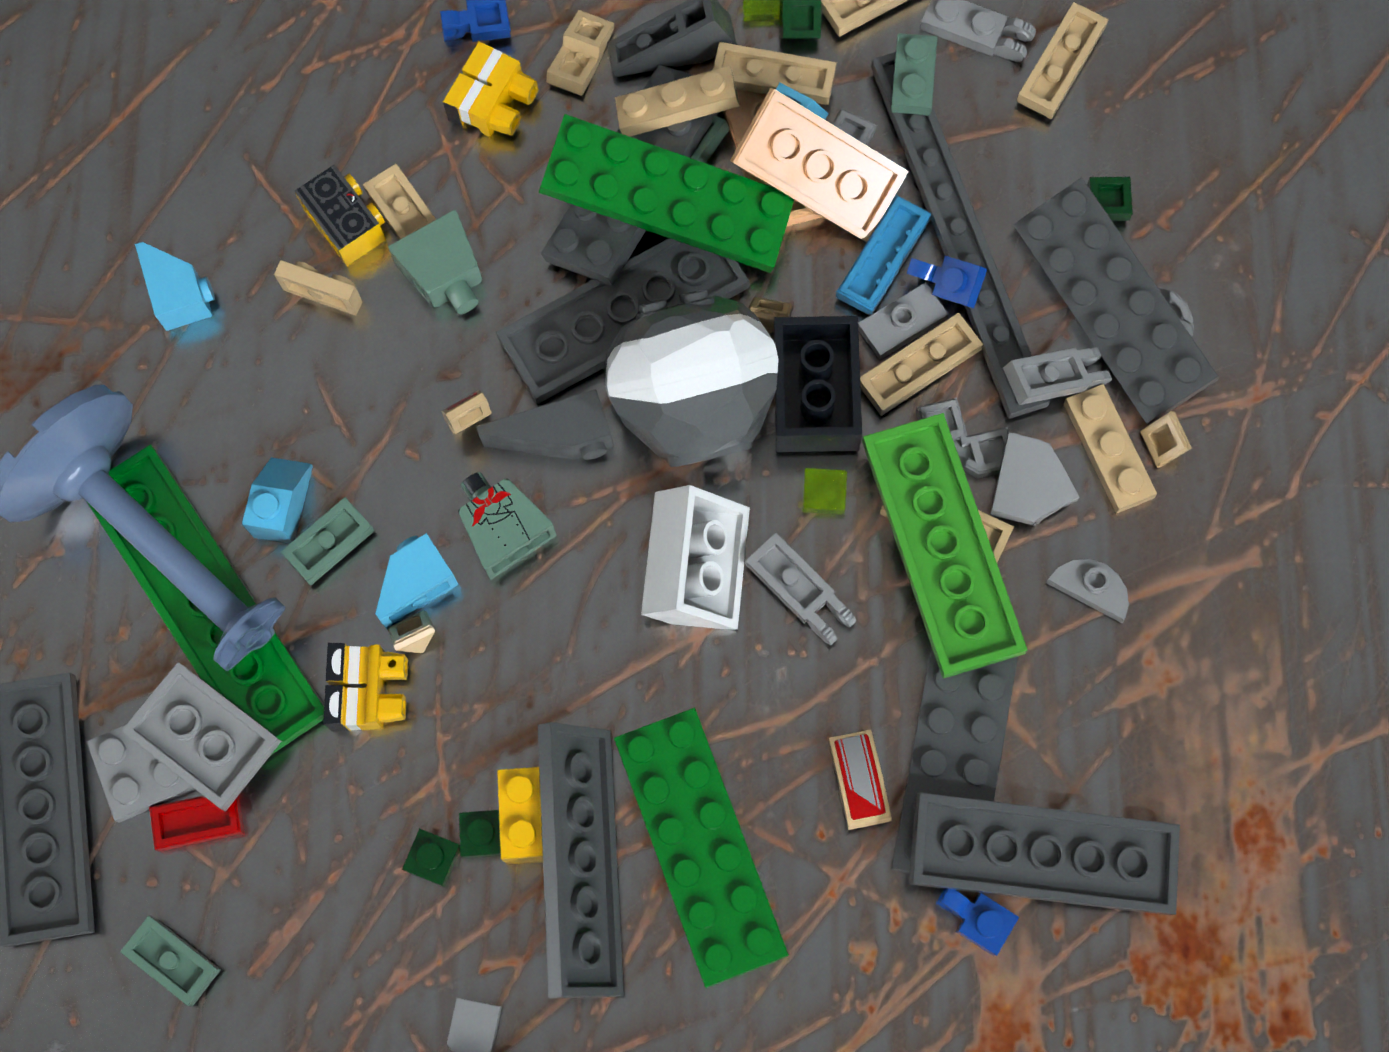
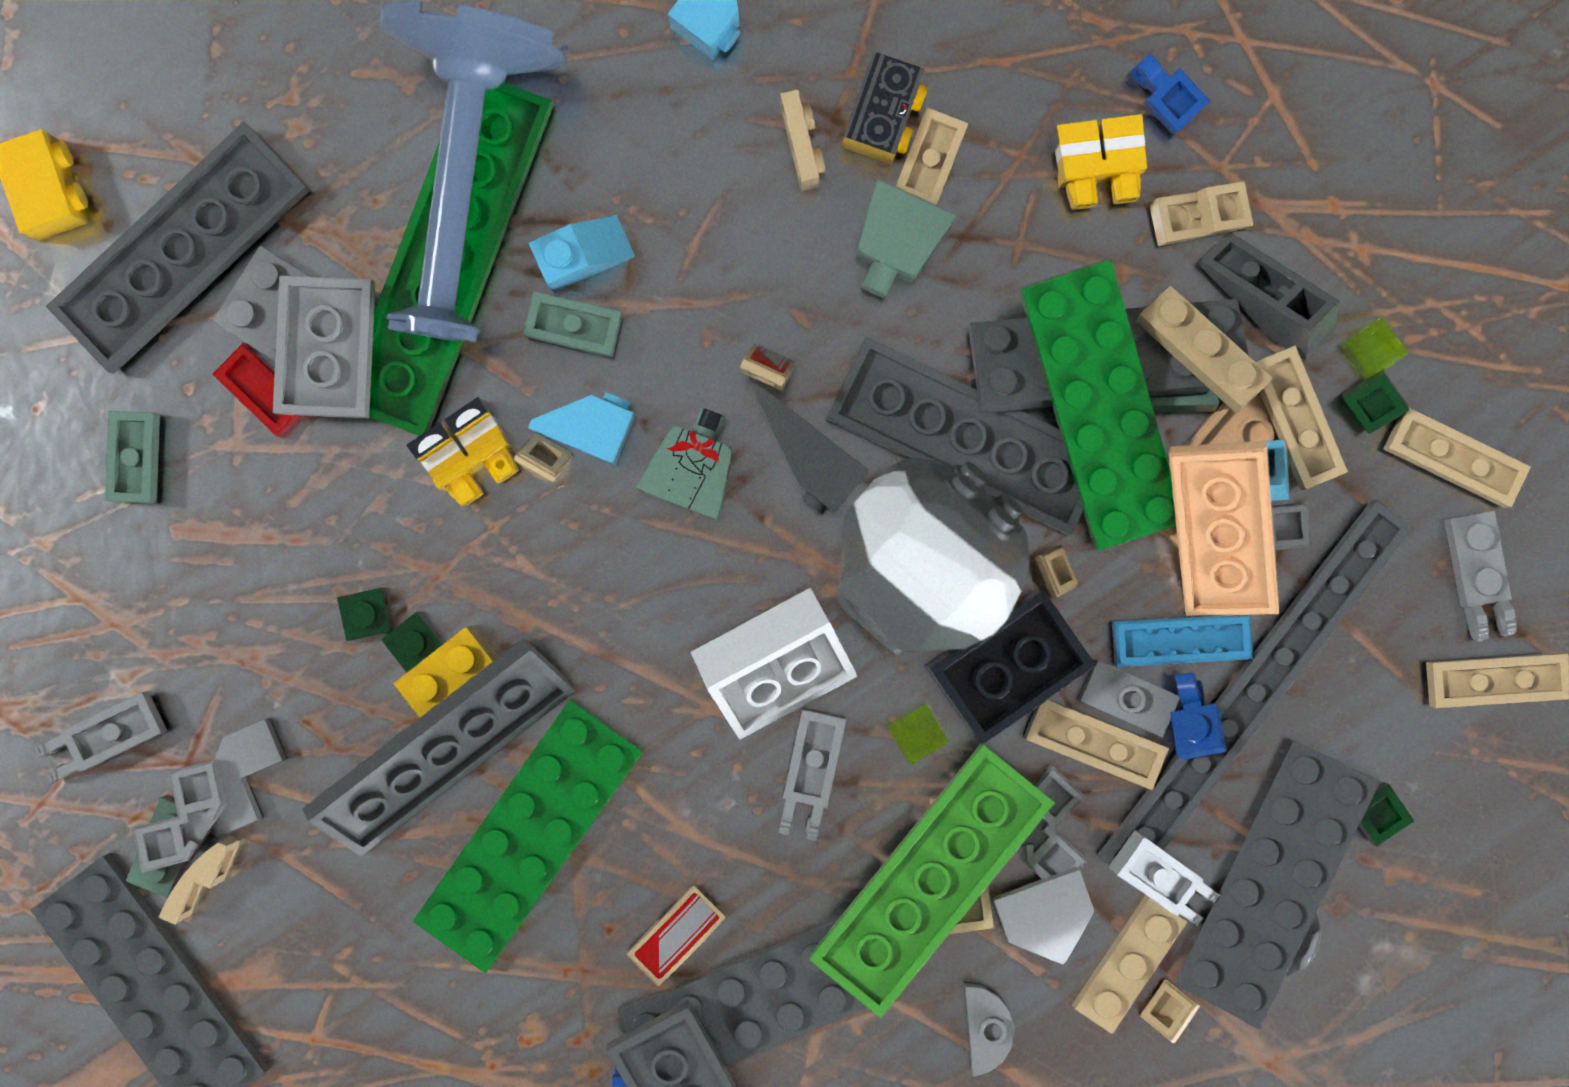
camera: 50 degrees right, 15 degrees up
sand green plate [891,33,937,115] -> none

